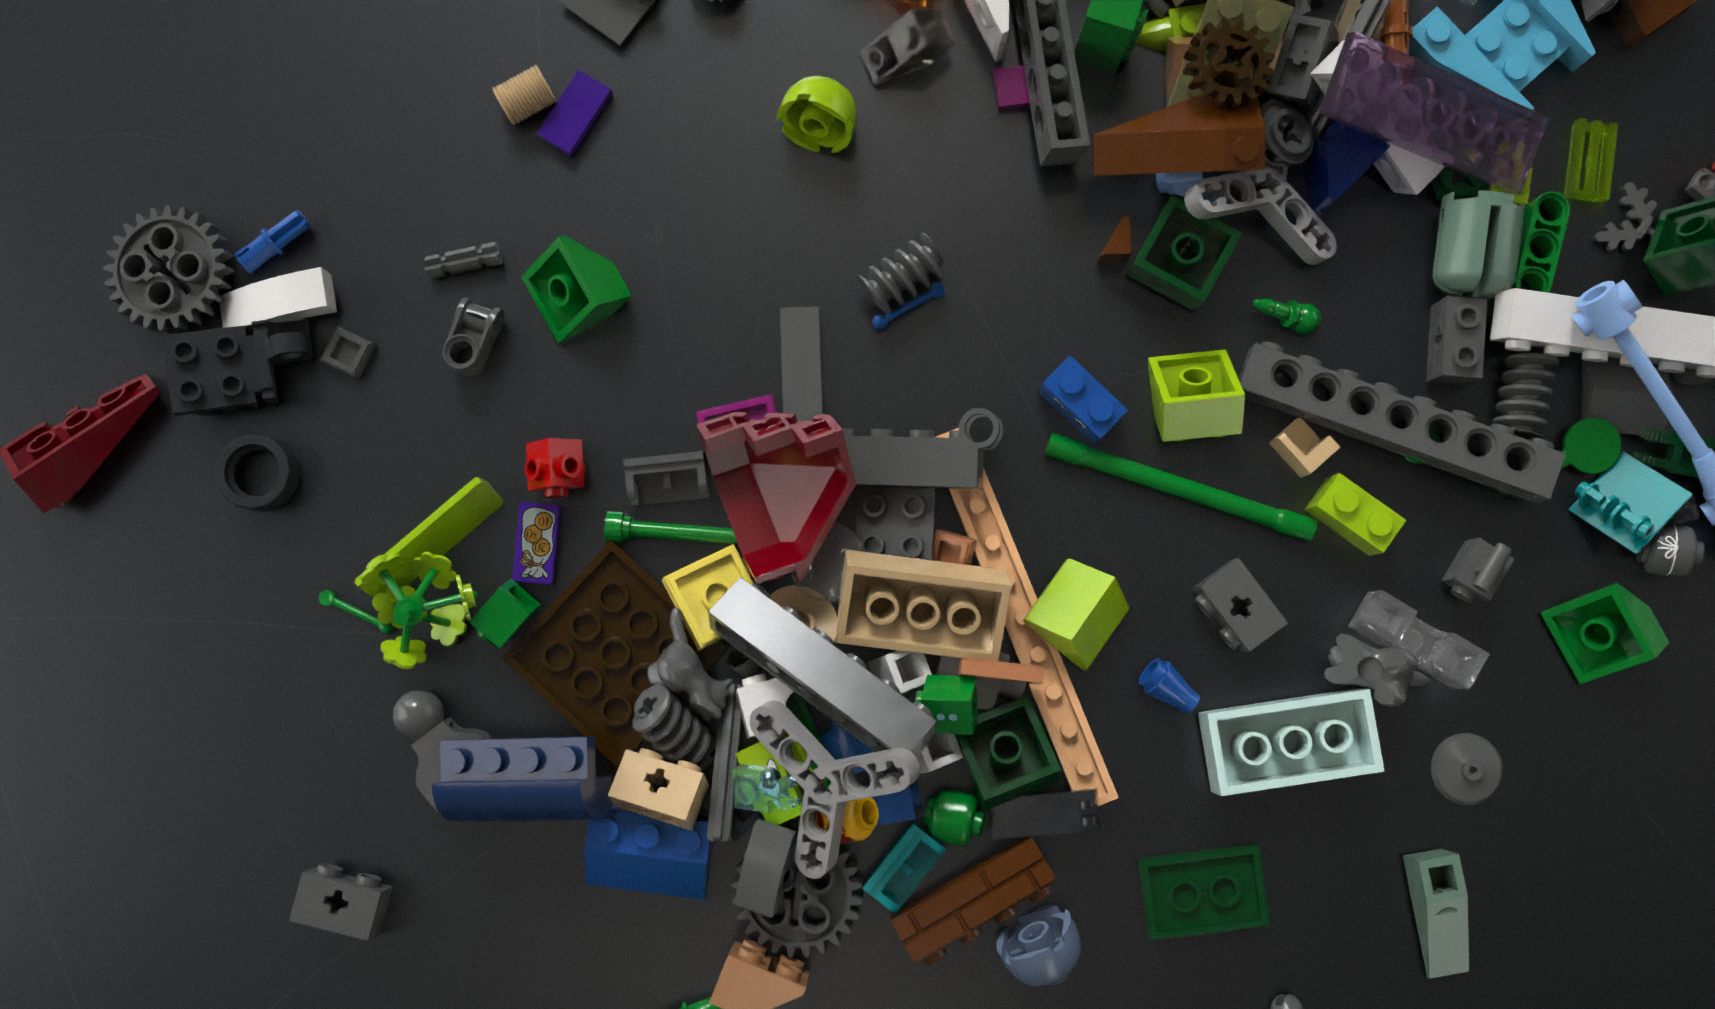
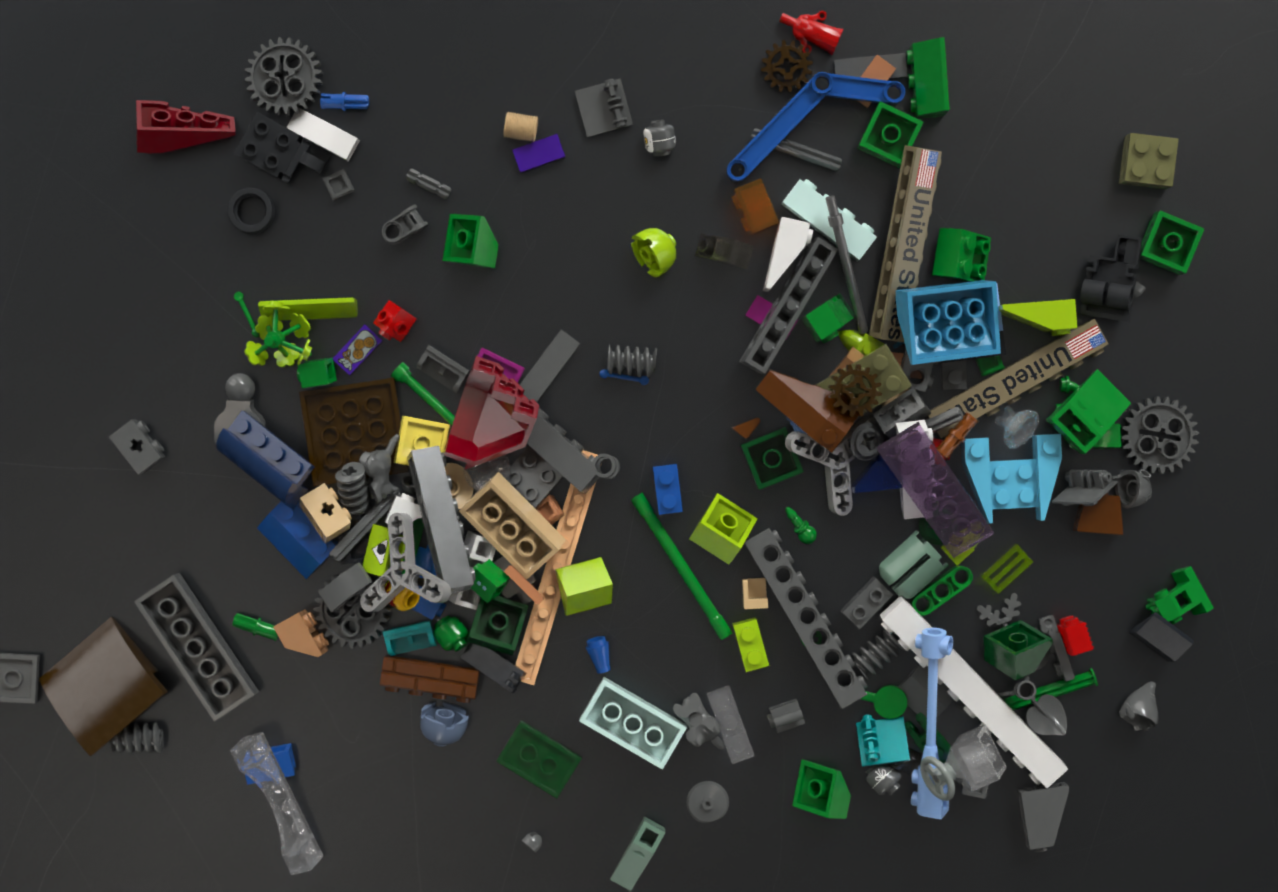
camera: 30 degrees right, 5 degrees up
clear light blue plate [732,764,801,813] -> none
dark grey brick [1193,558,1288,652] -> none

